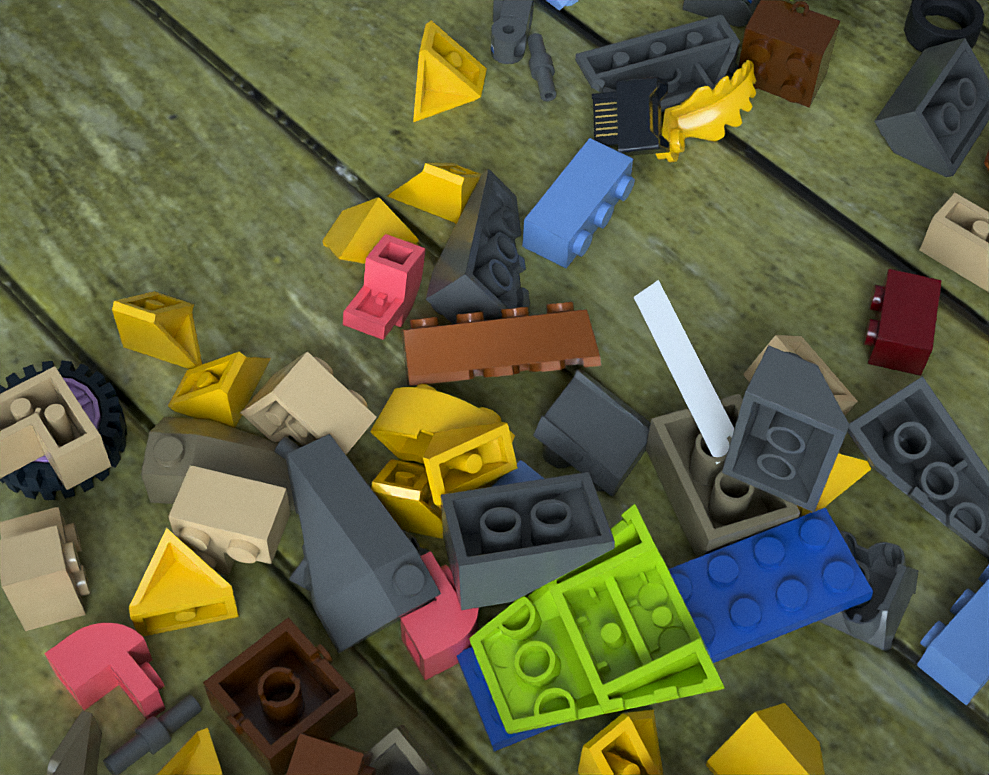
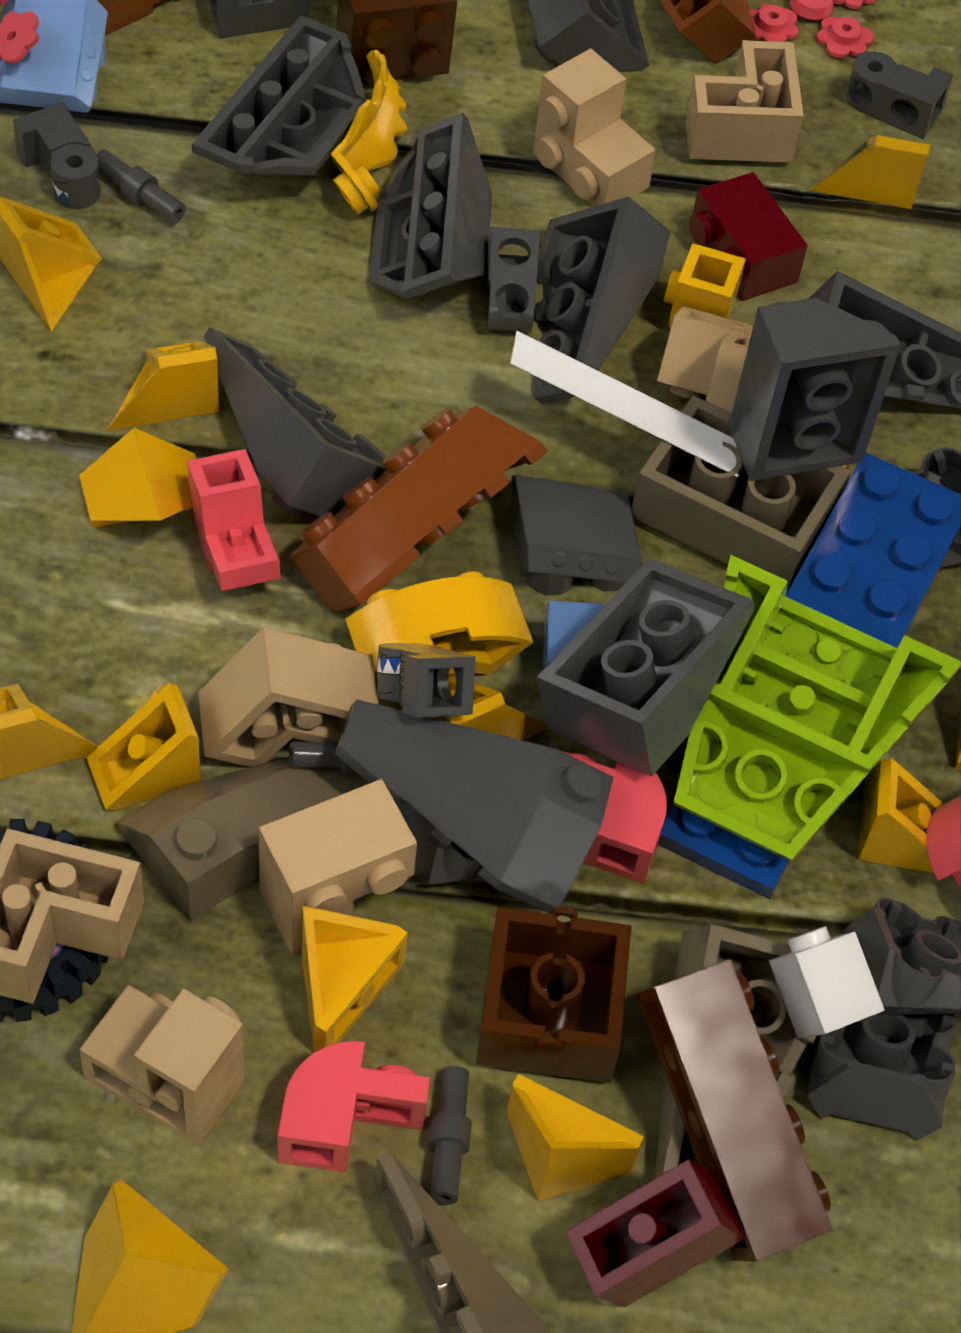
camera: 45 degrees left, 0 degrees up
yellow slope [423,422,518,509] -> none
medium blue brick [522,138,635,269] -> none
black piece [591,77,670,156] -> none
none -> dark grey wedge [369,113,492,299]
none -> dark grey leg [377,643,475,718]
none -> dark grey leg [486,227,541,332]
none -> tan brick [533,48,656,207]
none -> dark grey wedge [534,196,671,404]
none -> yellow brick [664,243,746,328]

